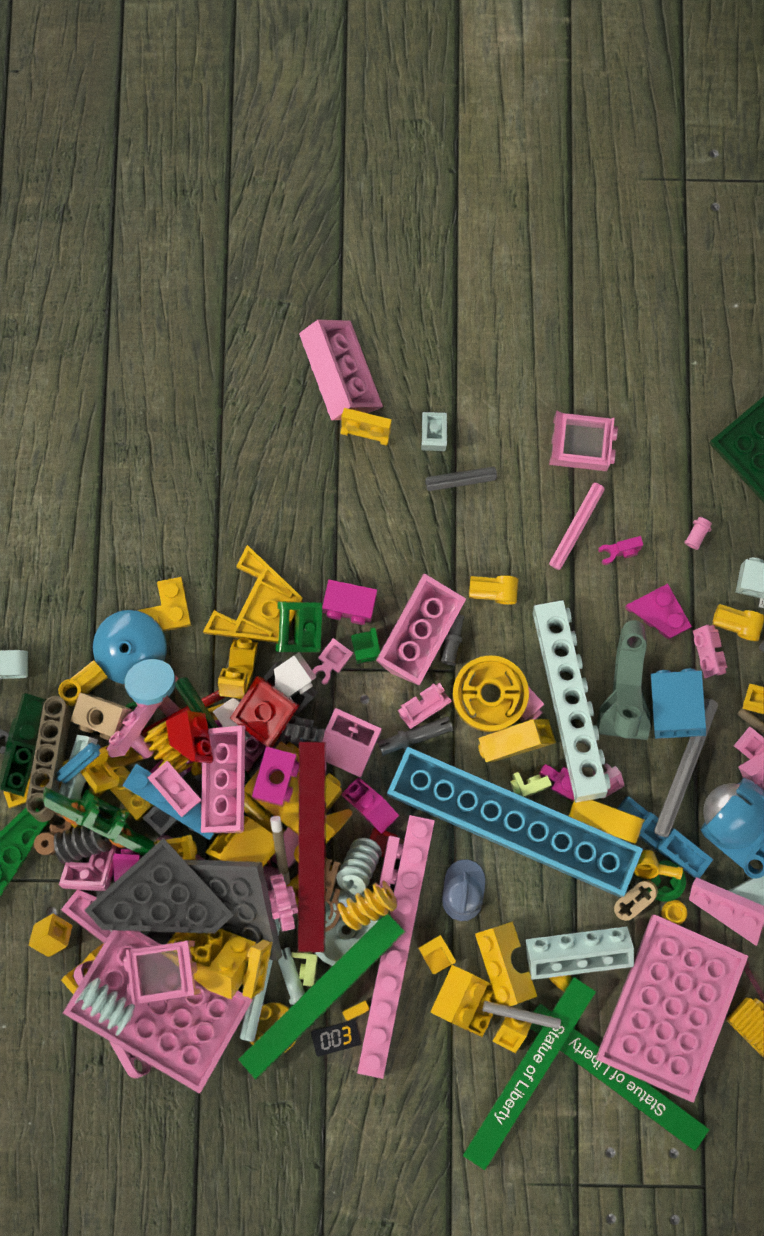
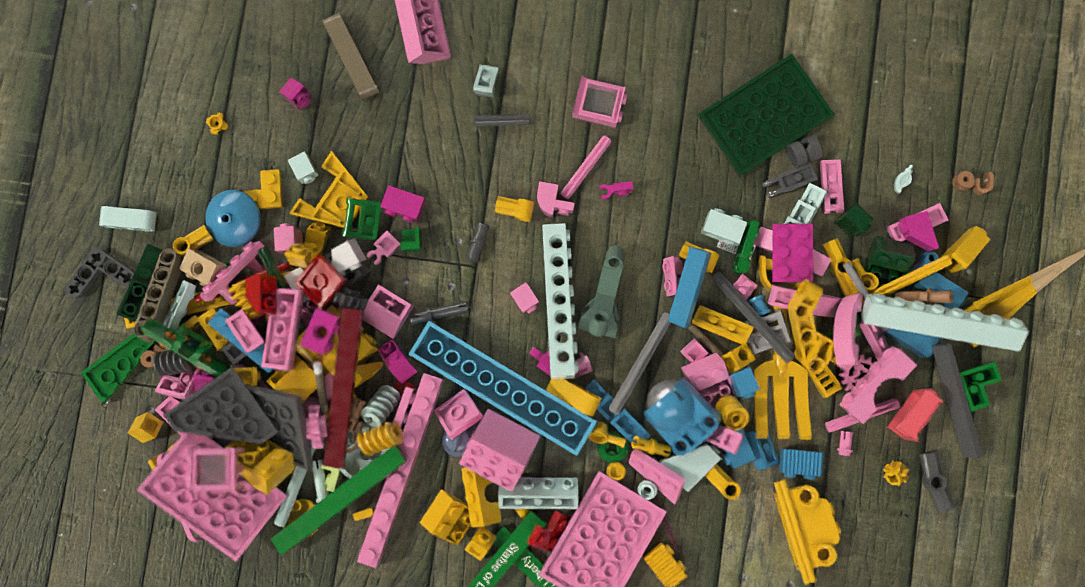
camera: 15 degrees right, 5 degrees up
dark azure axle [56,742,101,784] -> none
light aqua piece [74,978,135,1036] -> none
yellow bracket [81,748,120,793] -> none
medium azure tile [125,659,176,705] -> none
yellow plate [242,939,272,999] -> none
black sticker [311,1020,361,1057] -> none
yellow plate [340,408,392,446] -> none
bright pink slope [376,574,466,685] -> none
bright pink hinge [398,683,452,729] -> none
yellow panel [418,935,456,974] -> none
yellow piece [453,655,529,732] -> none
yellow slope [478,719,556,762] -> none
light grey bar [483,1001,561,1029] -> none
yellowish green bracket [510,772,552,798] -> none
tan beam [614,880,658,921] -> none
dark pink wing [625,584,692,639] -> none
dark azure brick [651,668,706,739] -> none
bright pink pin [684,517,712,550] -> none
none -> yellow plate [206,113,228,135]
none -> bright pink brick [274,224,303,256]
none -> dark pink slope [279,78,312,111]
none -> light aqua brick [288,151,319,184]
none -> dark tan beam [322,12,379,100]
none -> bright pink tile [433,388,484,440]
none -> bright pink container [459,409,540,492]
none -> red plate [527,510,571,552]
none -> bright pink brick [537,181,574,218]
none -> yellow pin [632,436,671,458]
none -> light aqua plate [638,480,657,500]
none -> dark azure brick [668,247,712,328]

